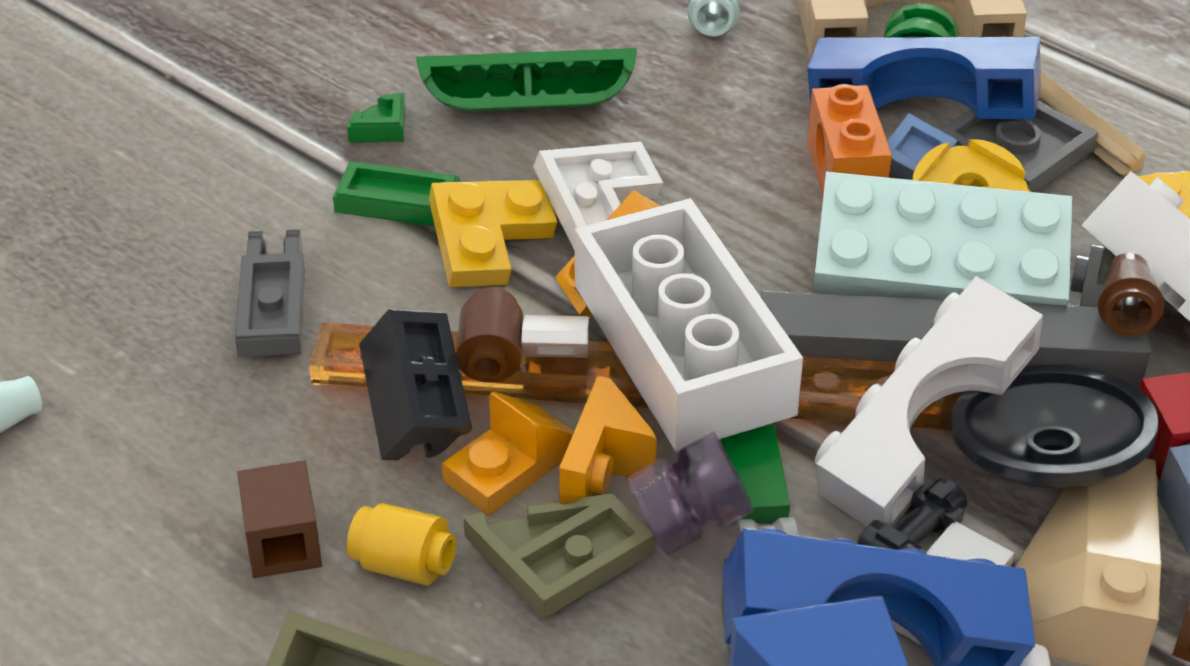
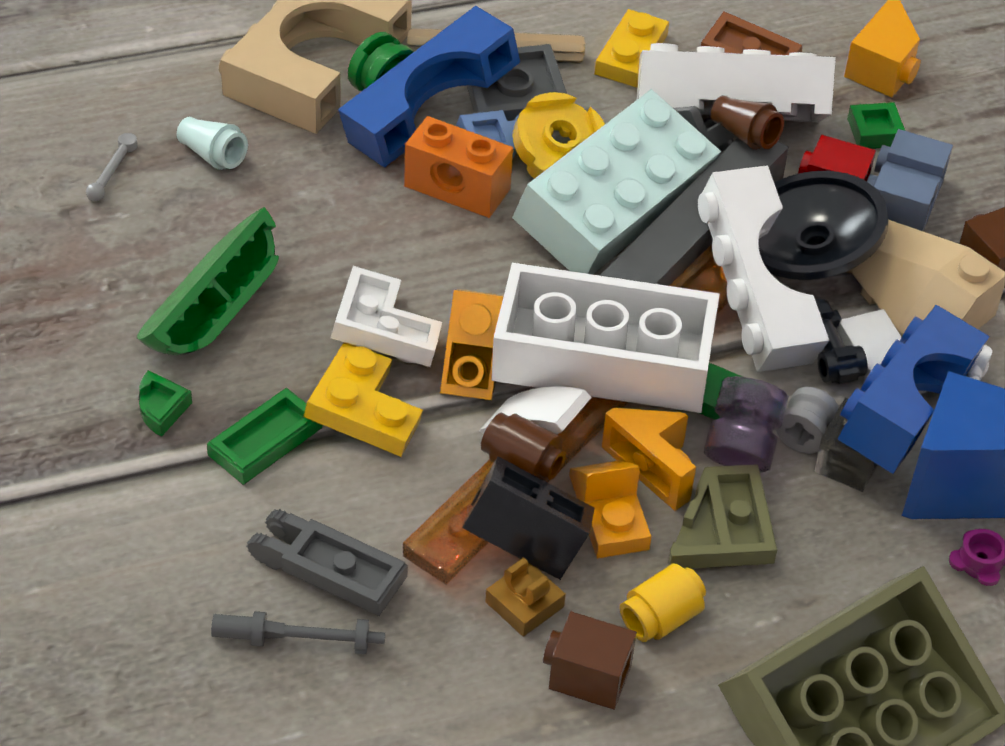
camera: 60 degrees left, 5 degrees up
none -> dark grey piece [211,611,385,654]
none -> pearl gold tile [485,557,566,637]

